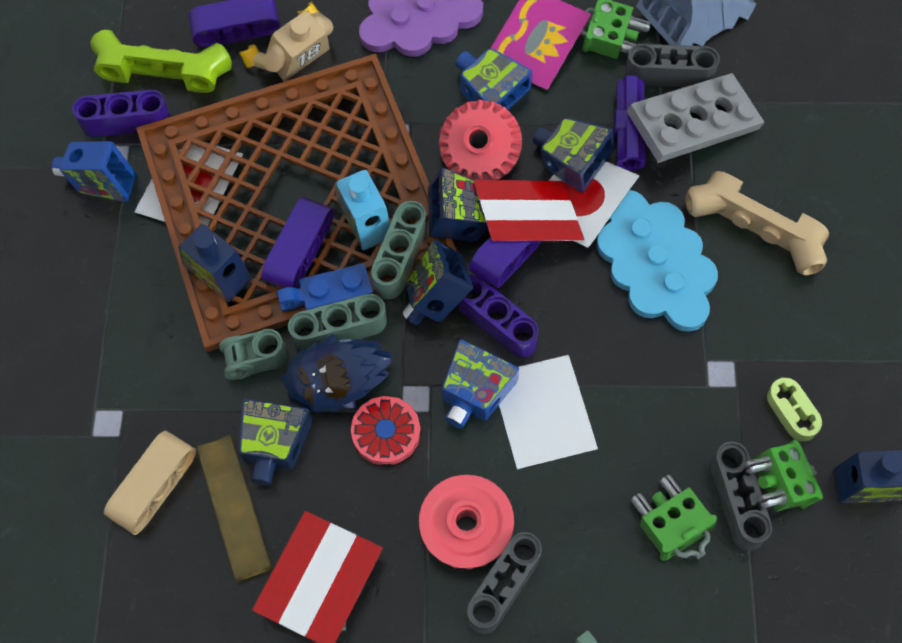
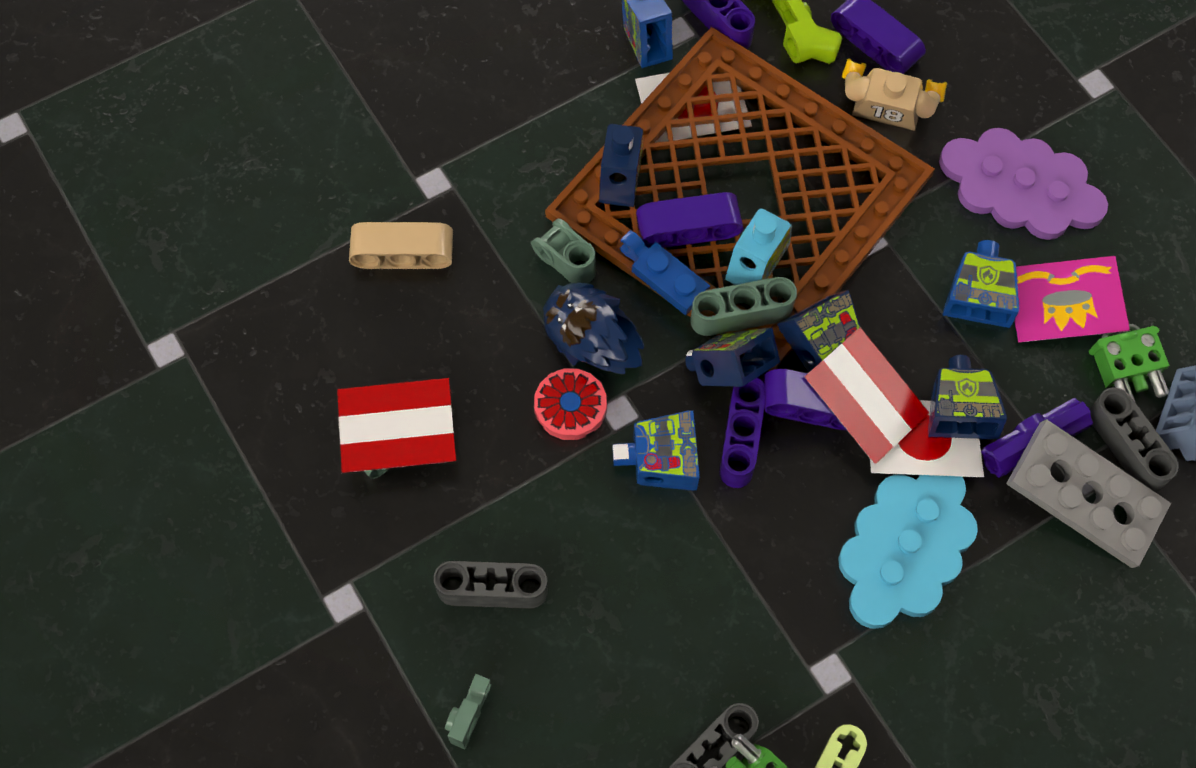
camera: 55 degrees right, 0 degrees up
clear yellow plate [197,436,272,581] -> none
torso [239,398,313,486] -> none
sand green beam [288,294,387,351] -> none
coral gear [419,475,514,570] -> none
coral gear [439,99,522,180] -> none
white sticker [499,355,598,469] -> none
bright green piece [631,475,717,561] -> none
tan plate [685,171,829,275] -> none

